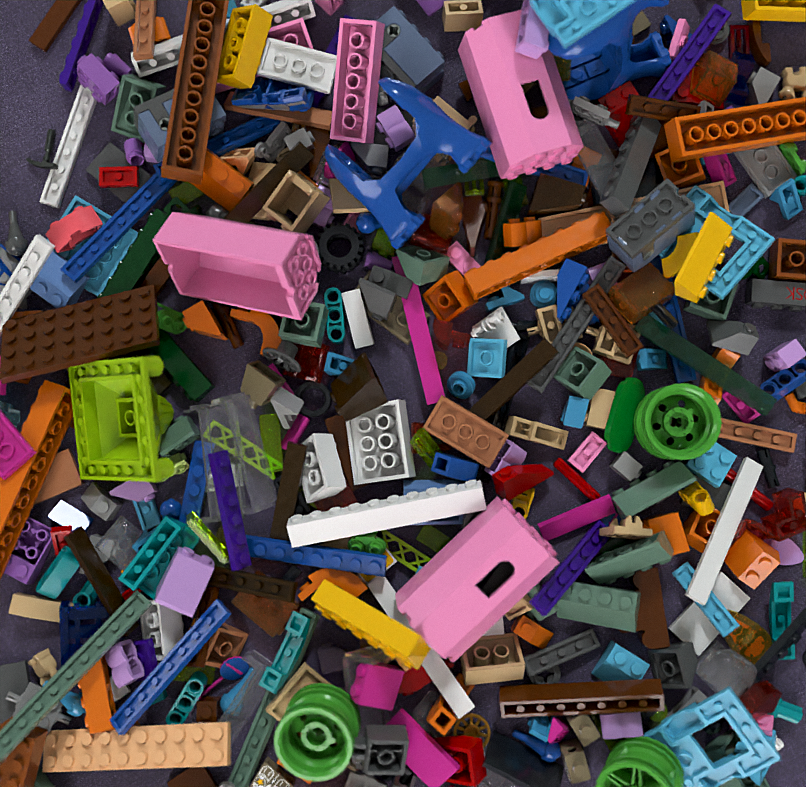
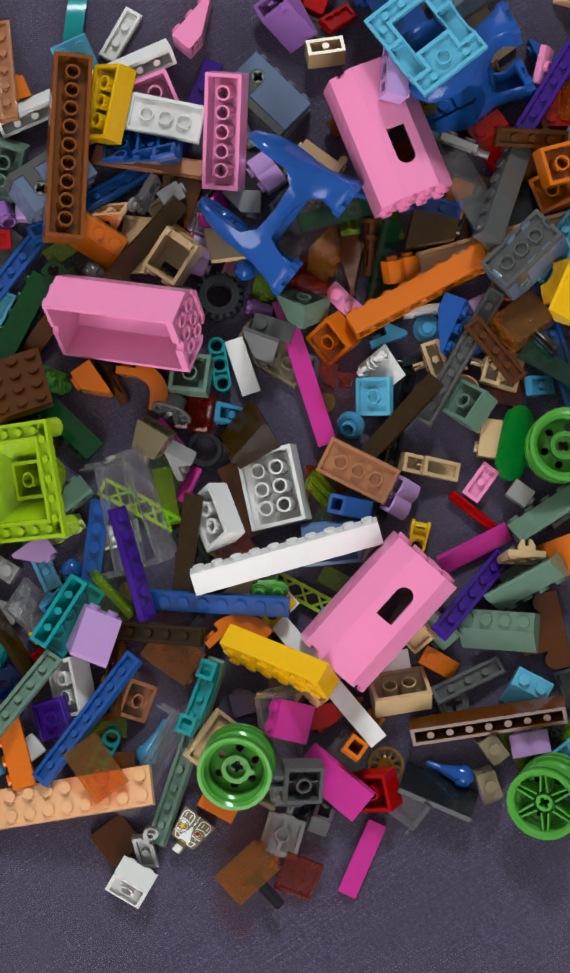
camera: 10 degrees left, 0 degrees up
lavender brick [105,639,144,688] -> none
blue piece [197,656,249,701] -> none
red slope [492,464,554,501] -> none
dark azure slope [527,716,555,742] -> none
dark pink slope [548,717,572,743] -> none
dark azure slope [560,396,589,428] -> none
none -> clear orange tile [63,732,129,804]

